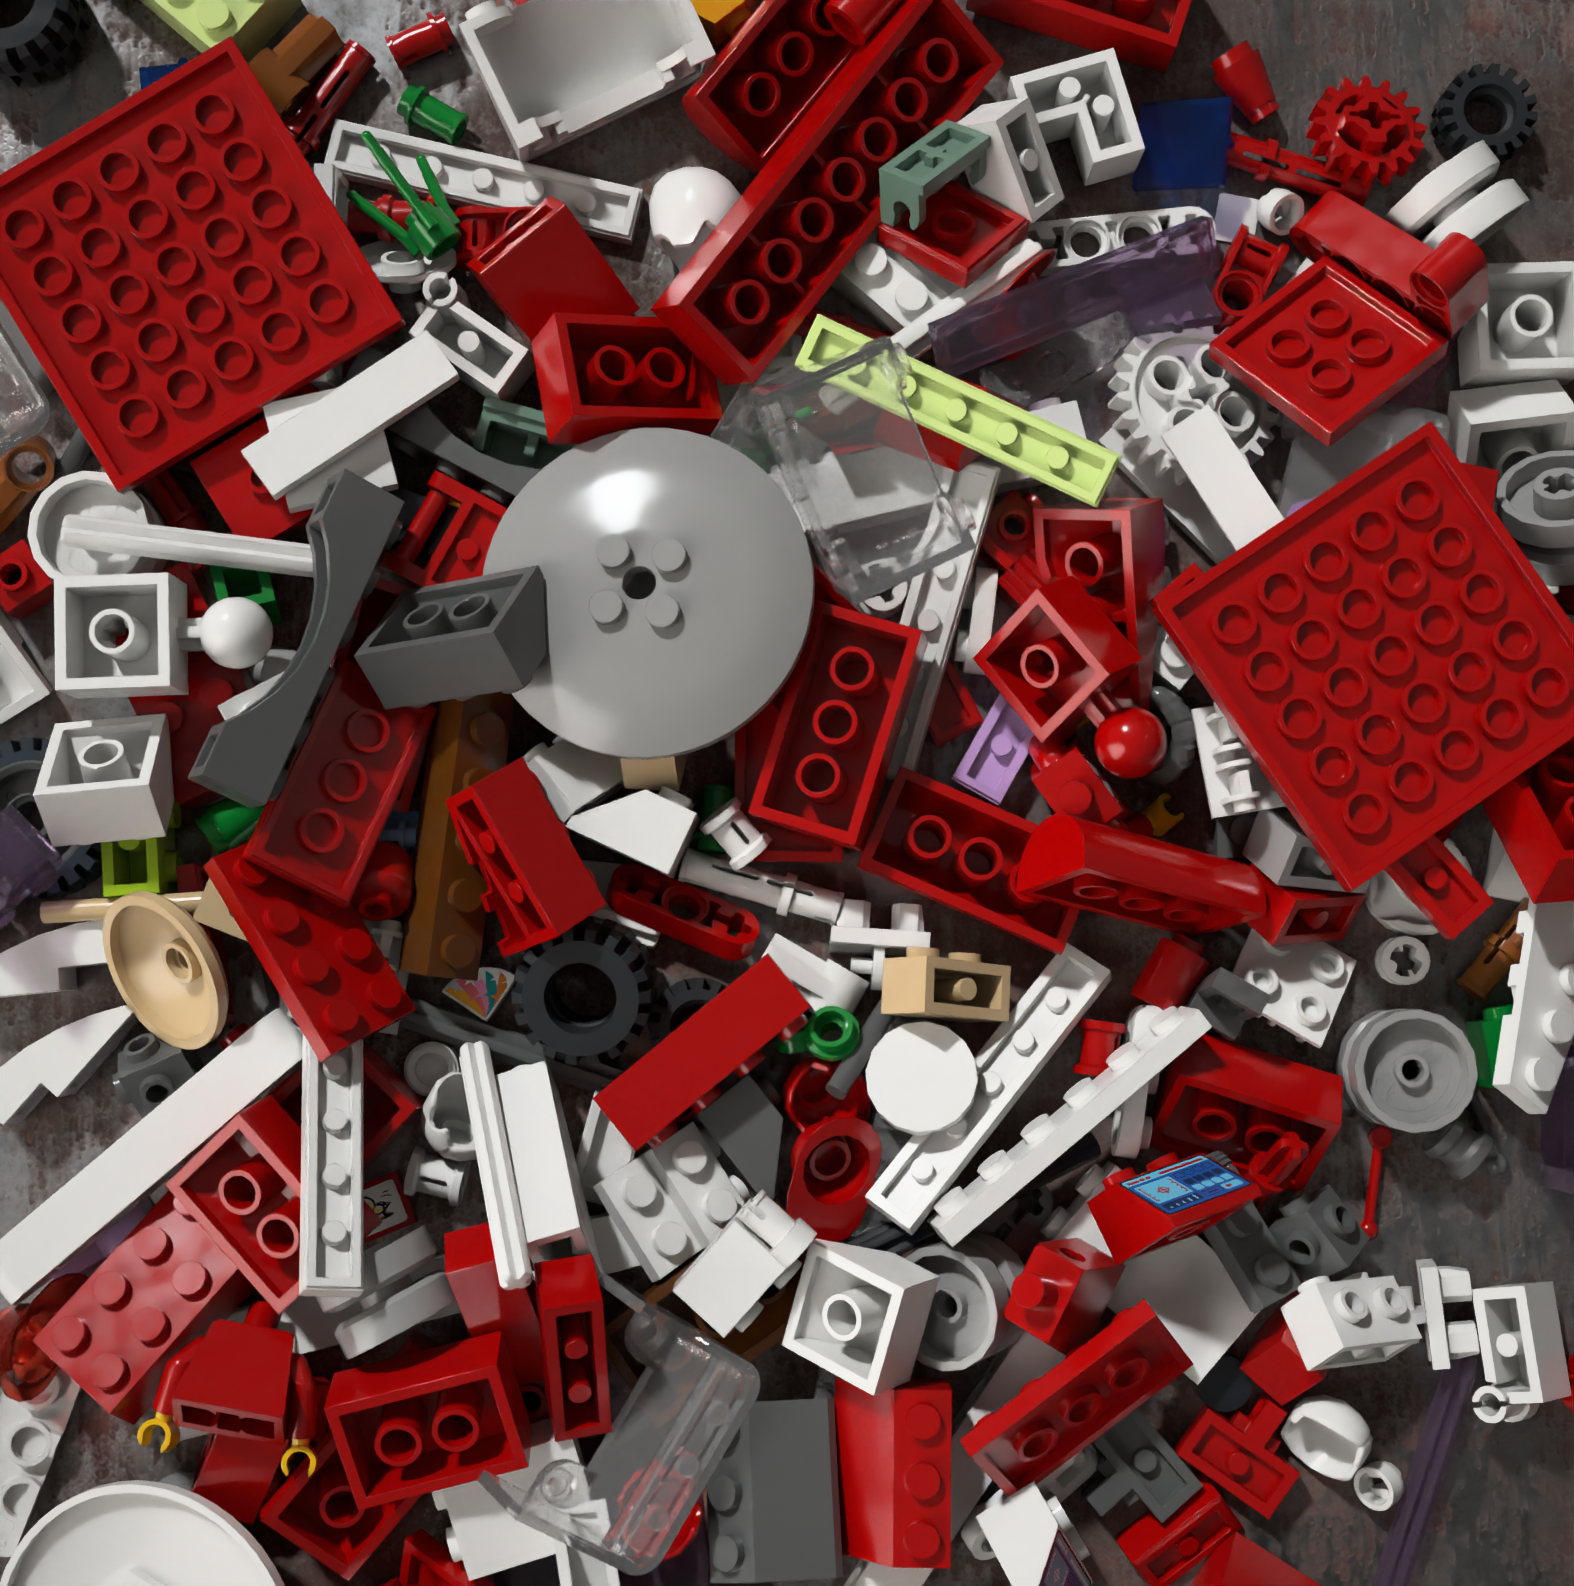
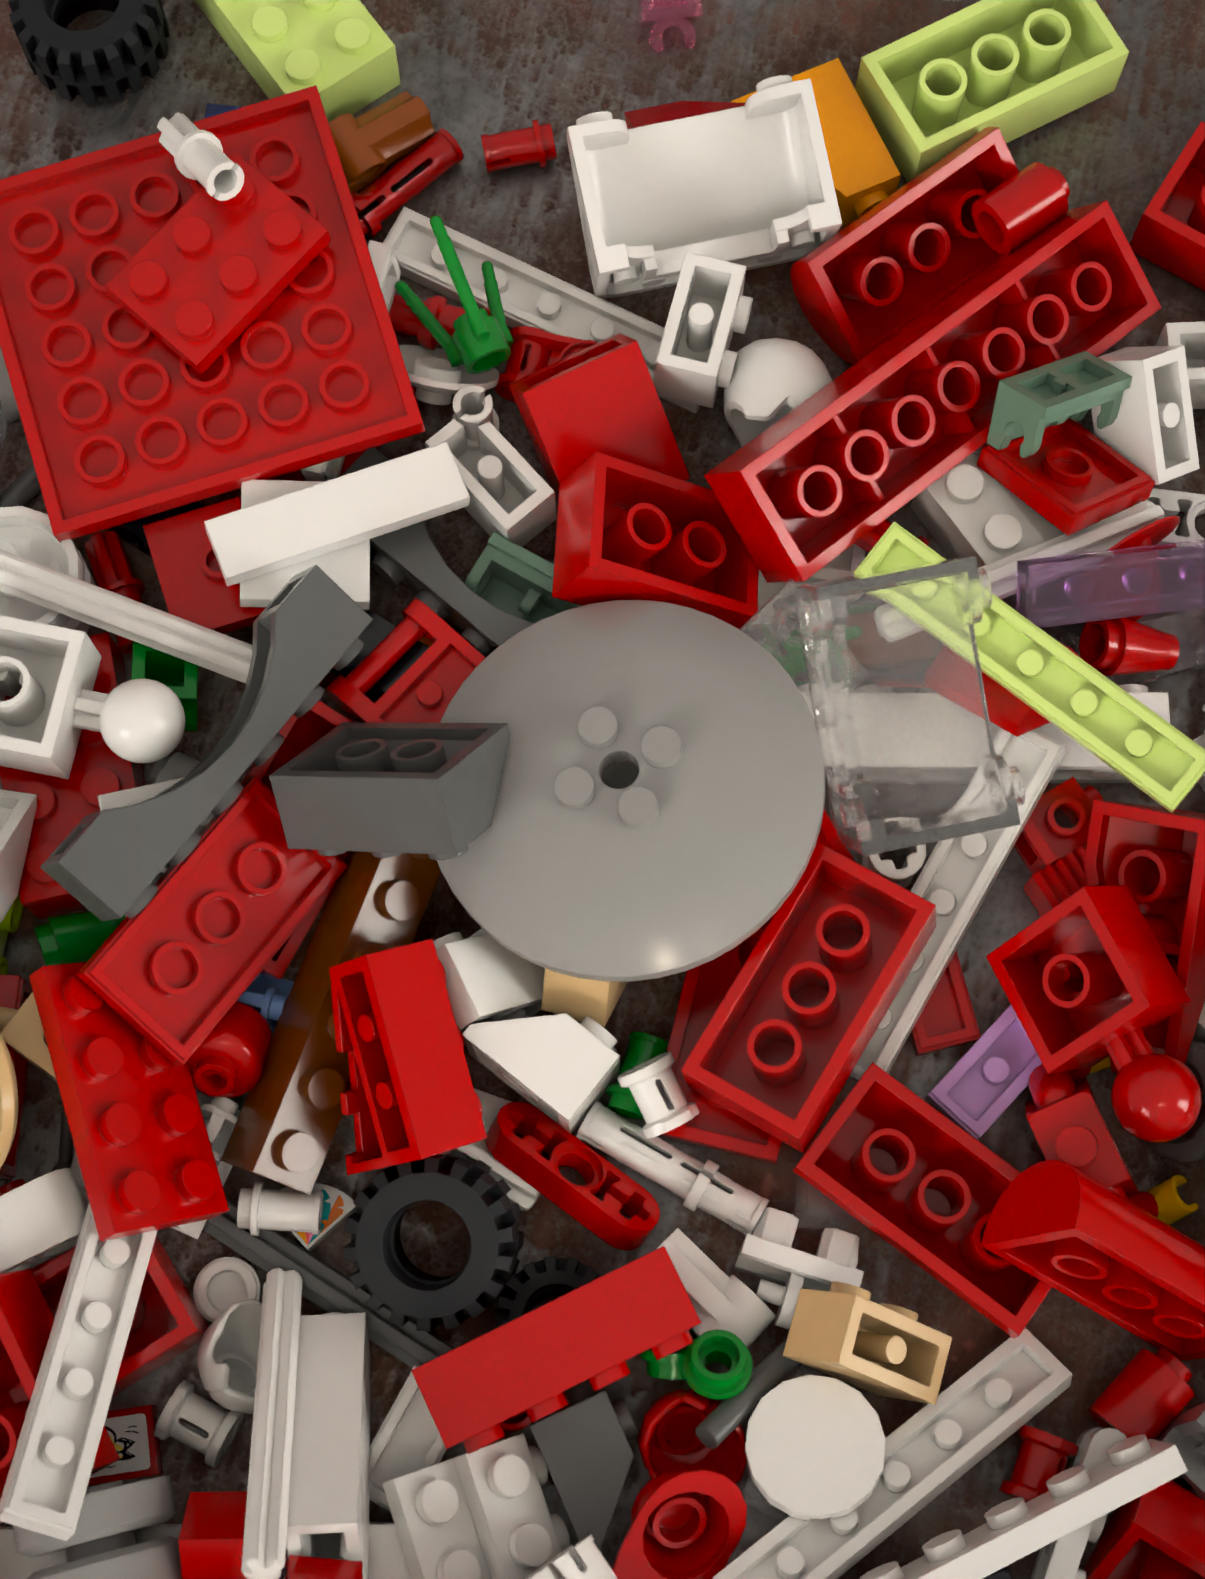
camera: 15 degrees right, 10 degrees down
green pin [397,85,469,146] -> none
white plate [954,566,998,675] -> none
none -> red plate [105,152,331,375]
none -> white axle [157,112,245,201]
none -> white pin [237,1182,323,1236]
none -> white brick [654,252,753,408]
none -> red cone [1079,613,1180,676]

